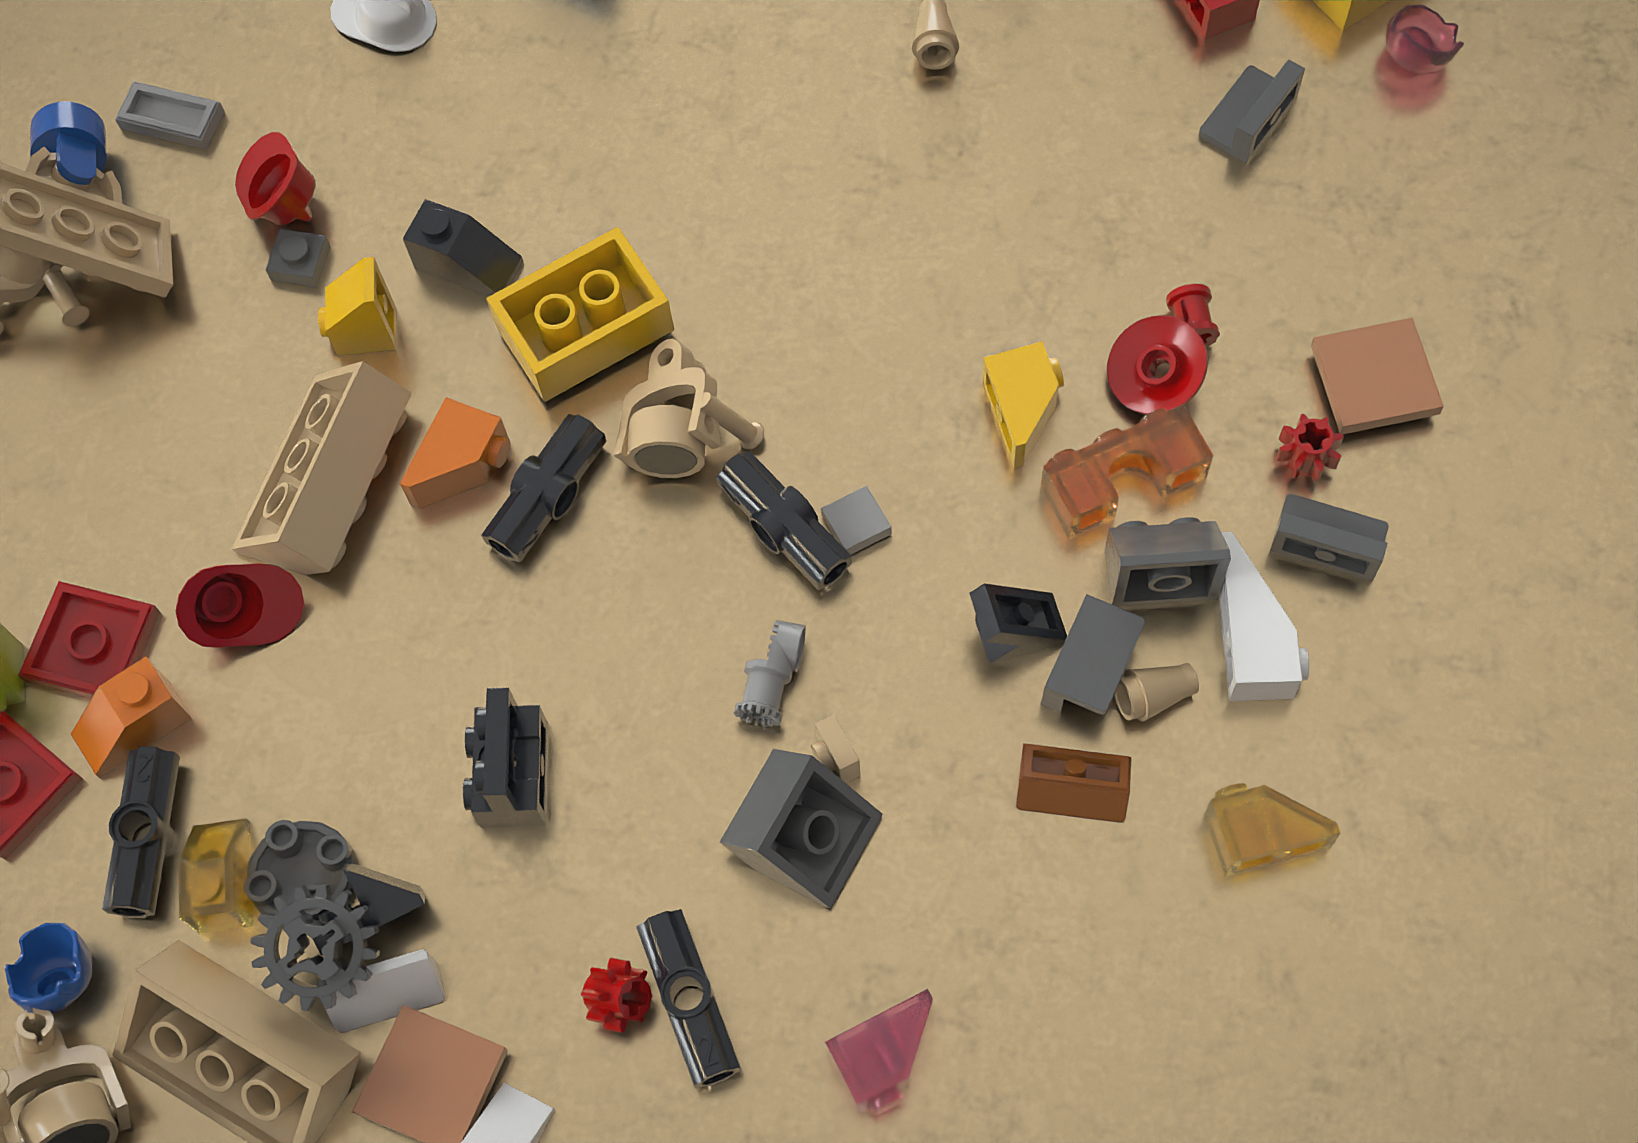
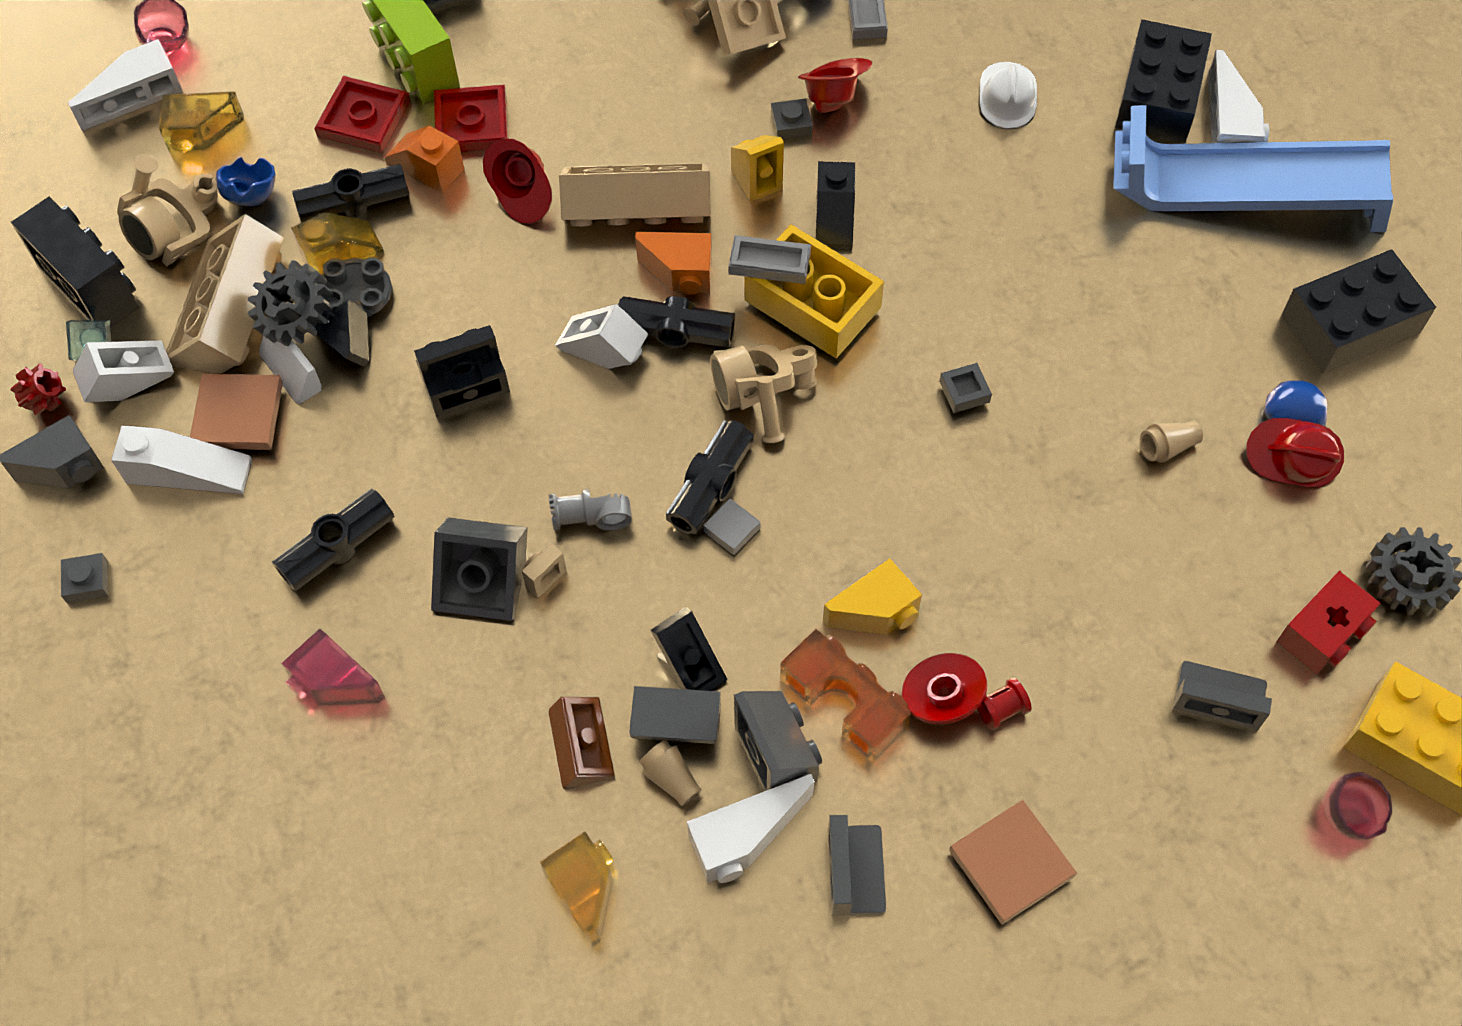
camera: 65 degrees right, 5 degrees down
red gear [581,958,653,1033] -> none
red gear [1276,414,1344,482] -> none
none -> white slope [555,304,648,369]
none -> light grey tile [728,235,811,284]
none -> dark grey plate [939,363,992,413]

